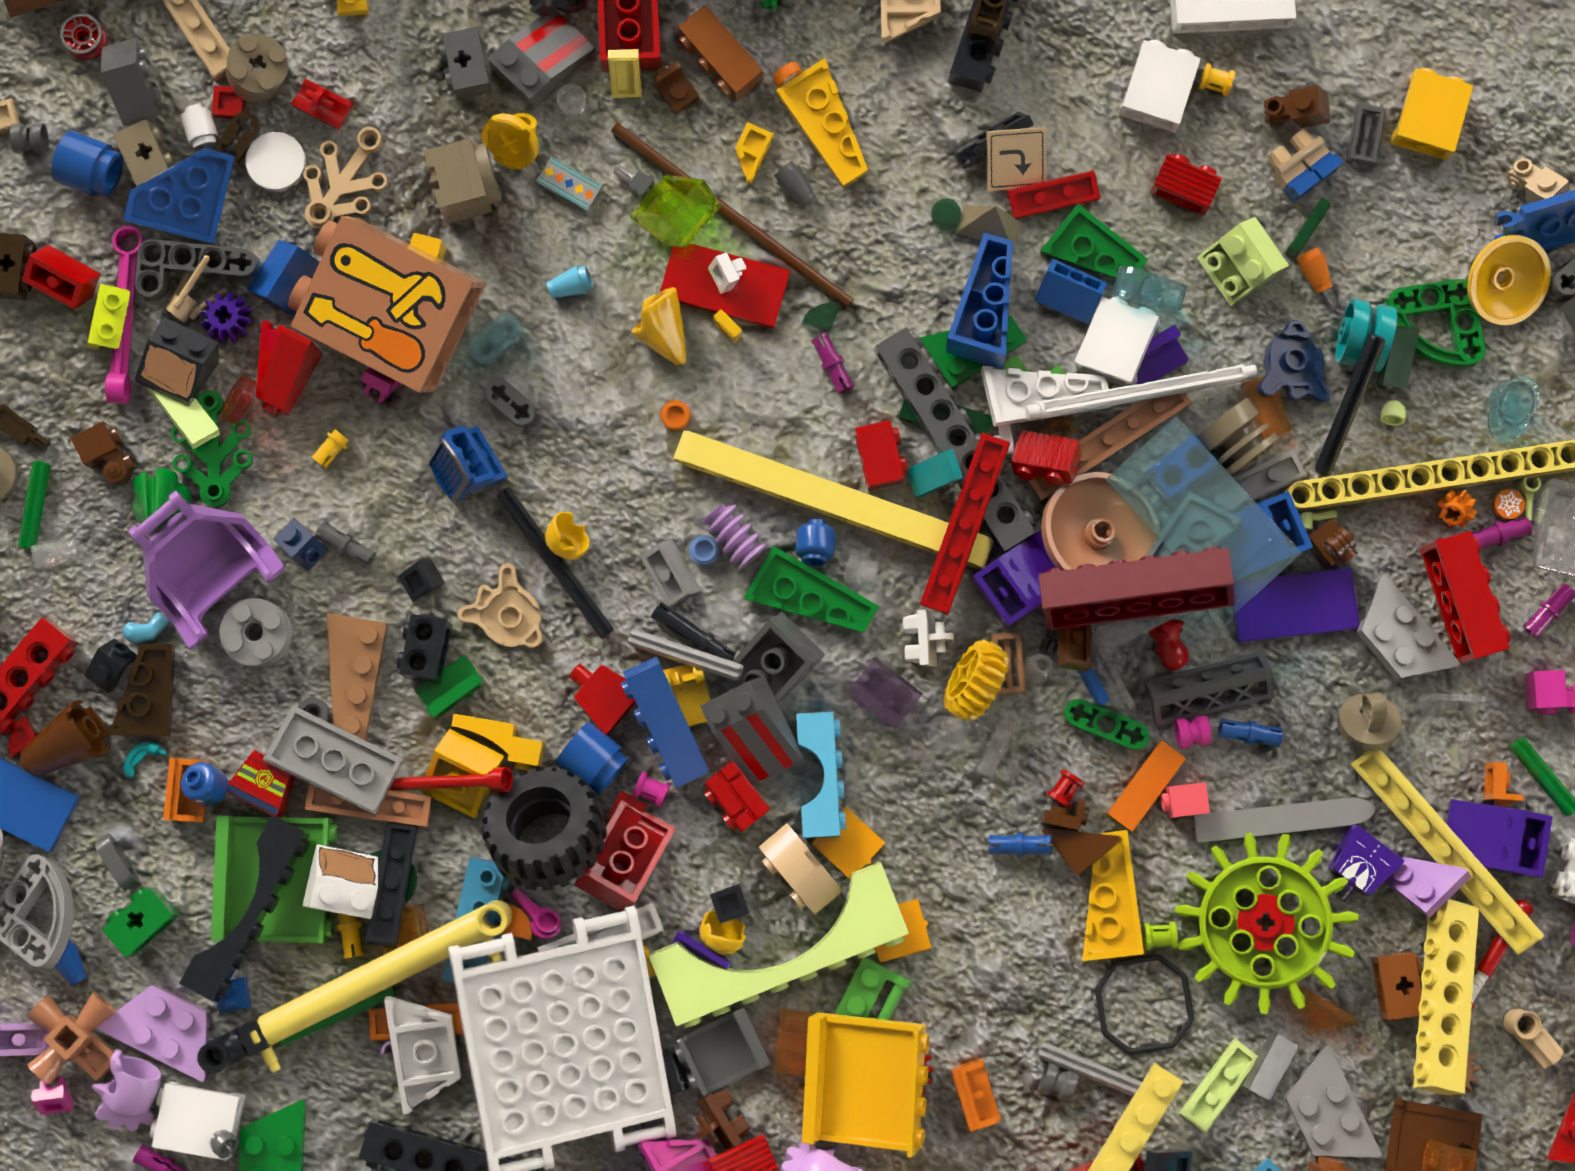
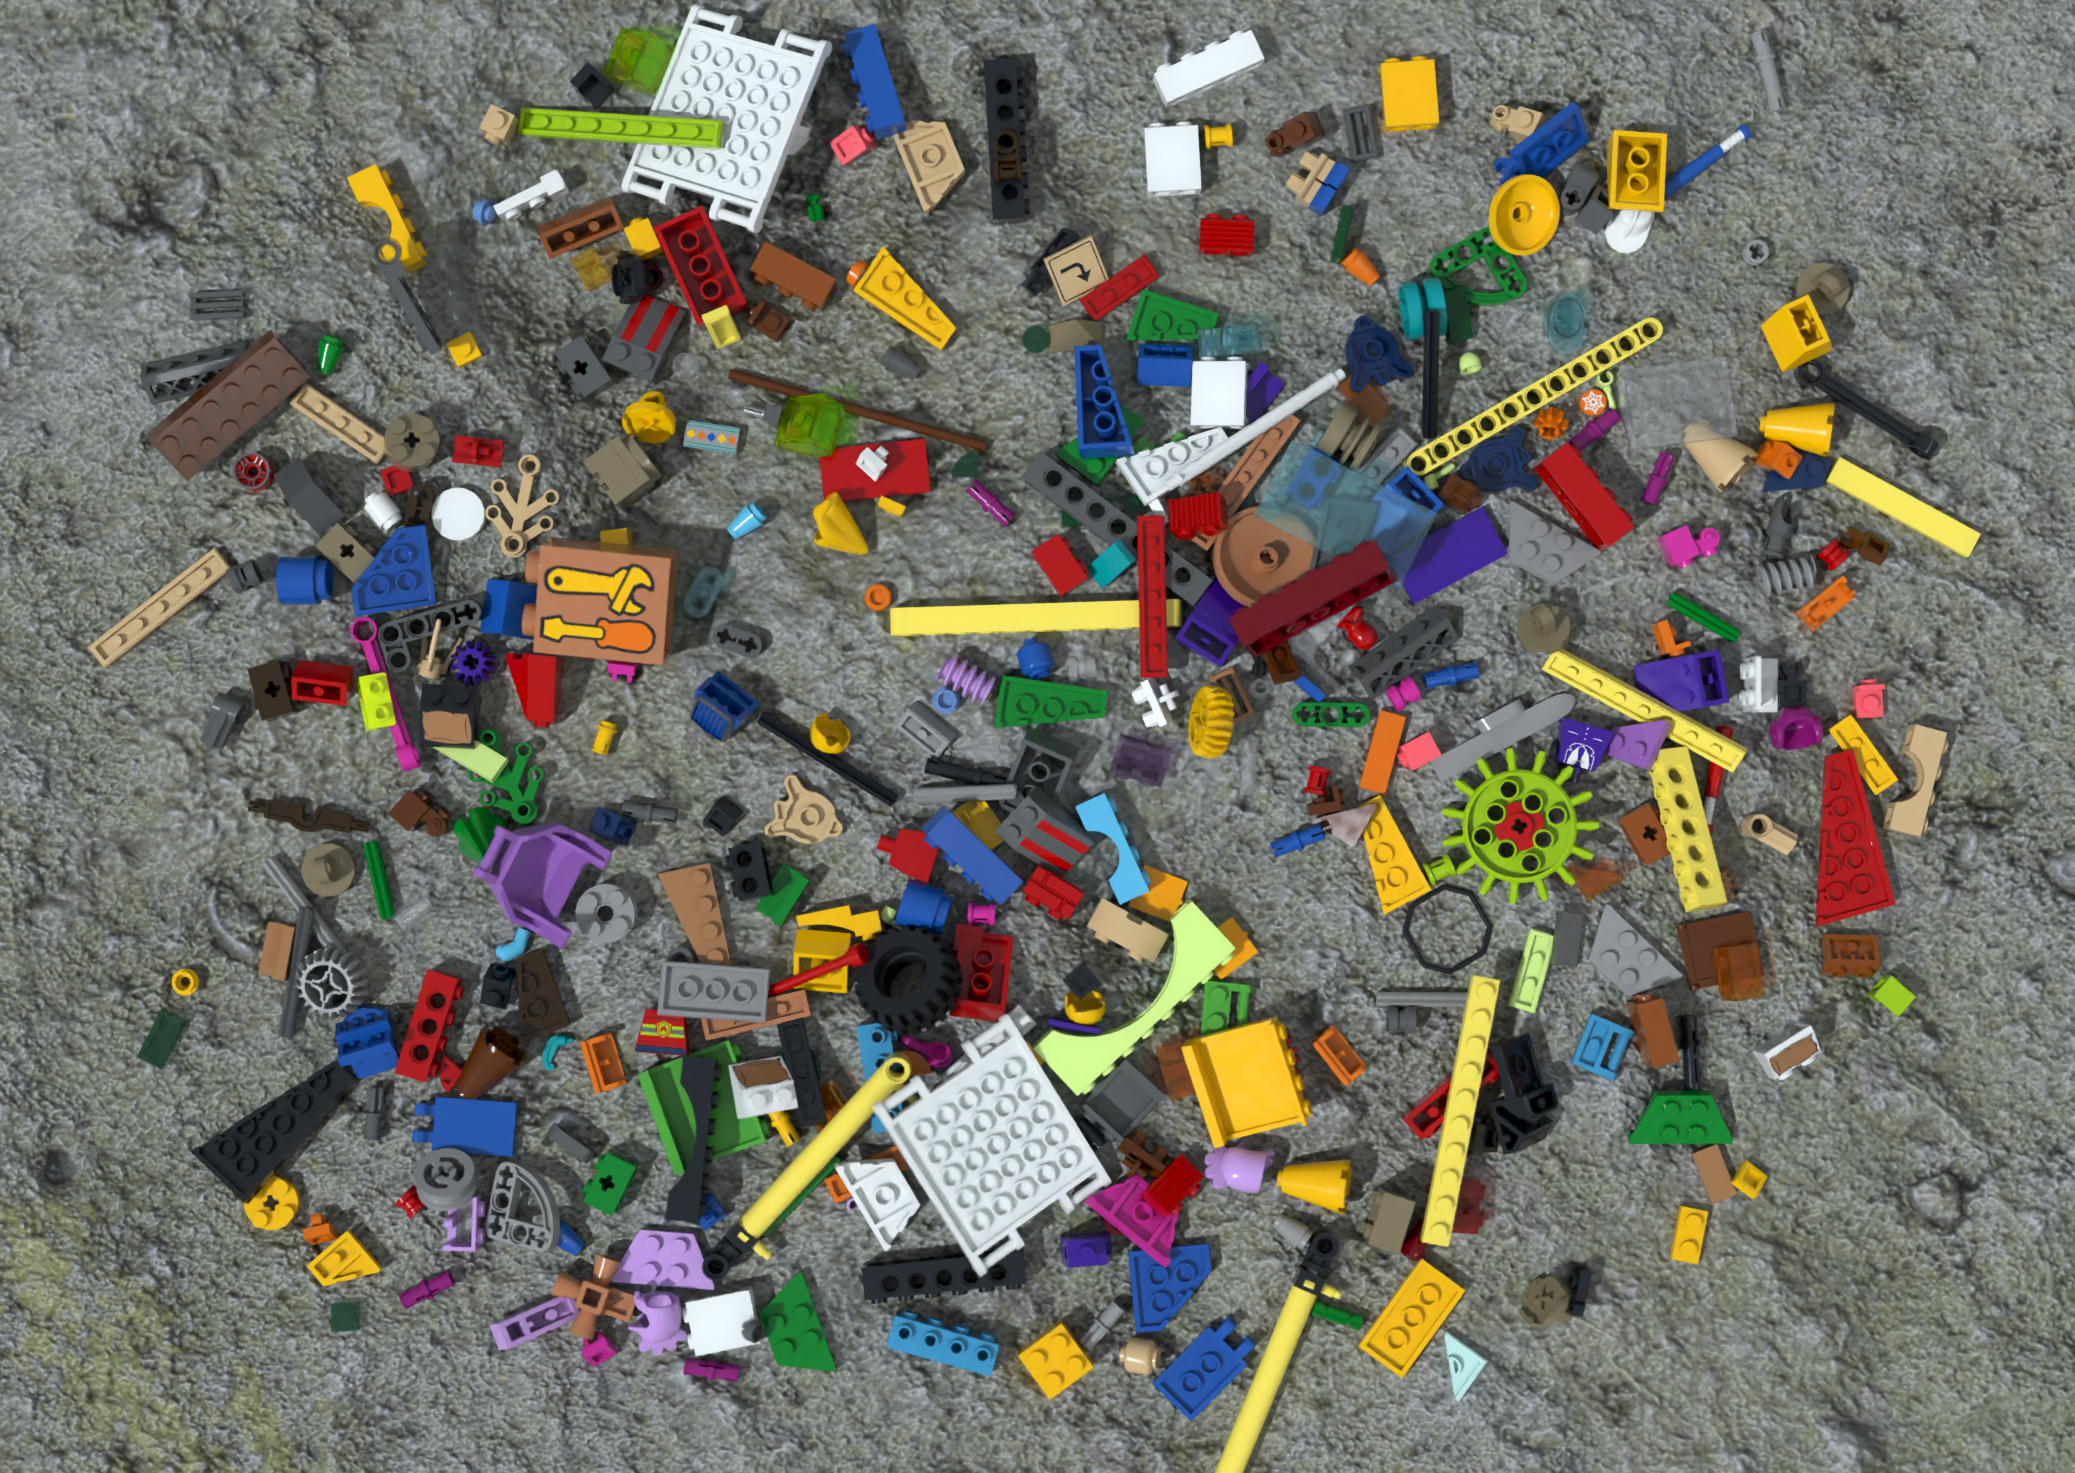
camera: 20 degrees left, 5 degrees up
blue head [181,762,228,807] -> none
clear red piece [222,375,257,424] -> none
yellow tile [735,122,774,185] -> none
yellowish green slope [1197,217,1289,306] -> none
none -> yellowish green hand [880,905,902,931]
none -> dark blue tile [1459,426,1538,493]
none -> light grey beam [1475,698,1526,734]

